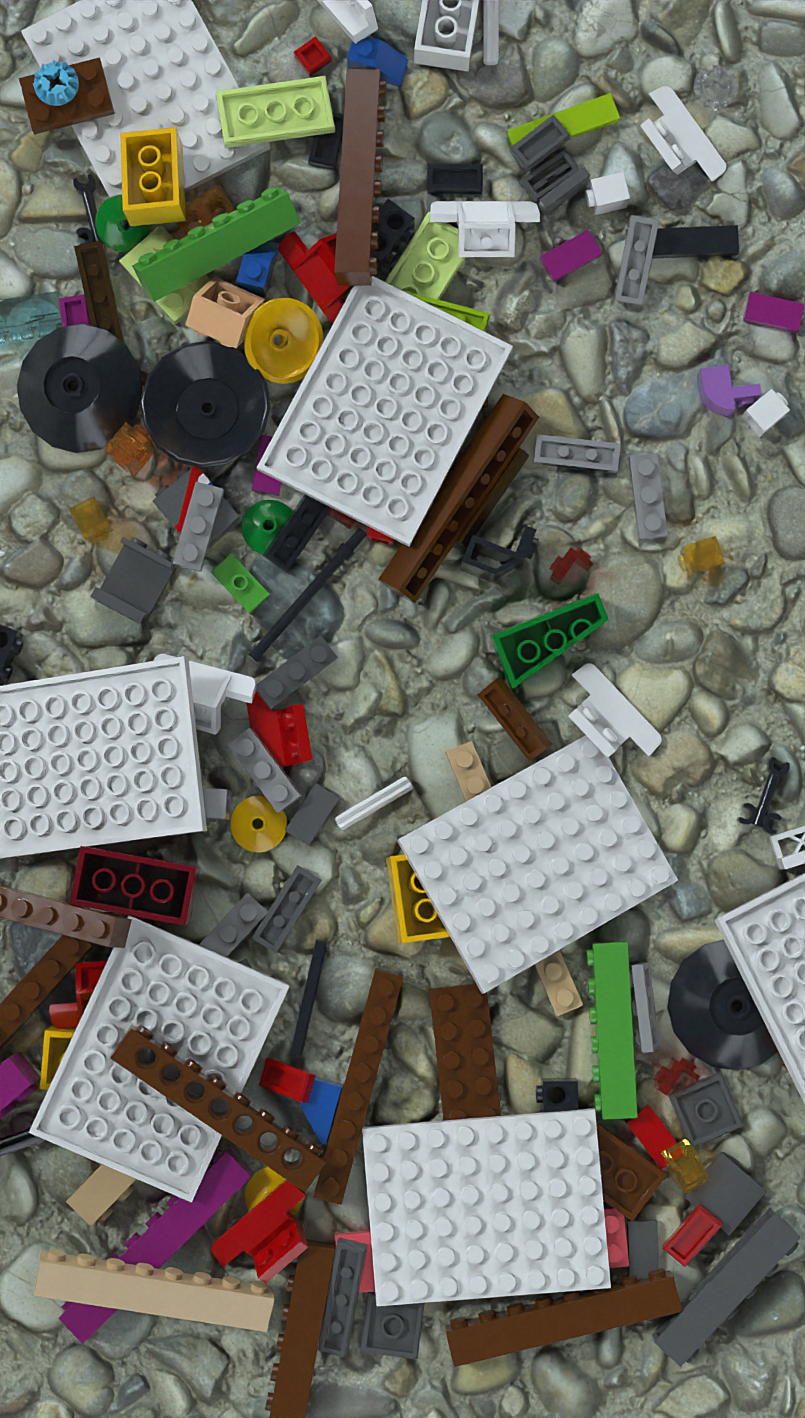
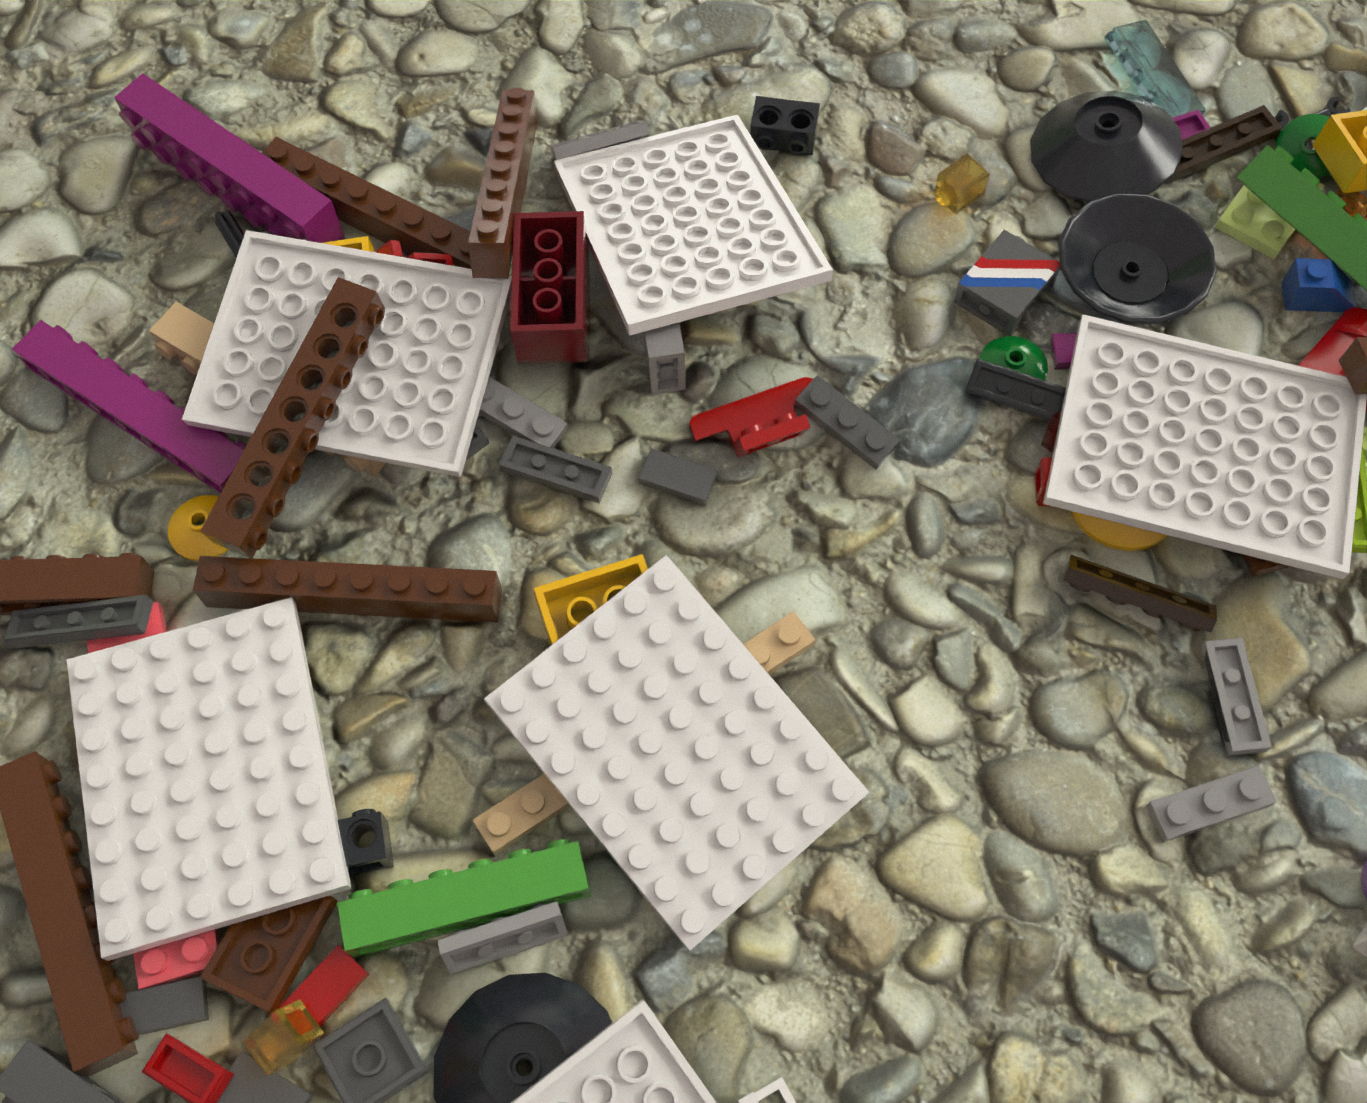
camera: 80 degrees right, 20 degrees down
tan brick [33,1249,275,1332] -> none
dark grey panel [90,537,176,626] -> none
clear orange brick [104,422,155,477] -> none
white plate [154,654,257,734] -> none
light grey plate [173,482,224,572] -> none
light nougat brick [185,276,265,348] -> none
bright green plate [211,553,270,614] -> none
red plate [211,1180,308,1283] -> none
light grey plate [228,728,302,813] -> none
yellow dish [230,796,287,852] -> none
yellow dish [244,298,324,384] -> none
black bar [248,527,367,662] -> none
red tile [259,1057,316,1103] -> none
black tile [290,939,328,1056] -> none
blue slope [300,1076,343,1144] -> none
white axle [335,777,413,830] -> none
dark grey tile [360,1291,425,1360] -> none
reddish brown brick [378,394,540,603] -> none
reddish brown plate [429,983,501,1121] -> none
black piece [461,525,539,582] -> none
reddish brown plate [477,677,552,762] -> none
green wedge [489,593,609,689] -> none
clear red bracket [549,547,594,585] -> none
white plate [569,663,661,758] -> none
clear red bracket [654,1057,700,1096] -> none
clear yellow brick [678,536,725,577] -> none
black bar [737,757,790,834] -> none

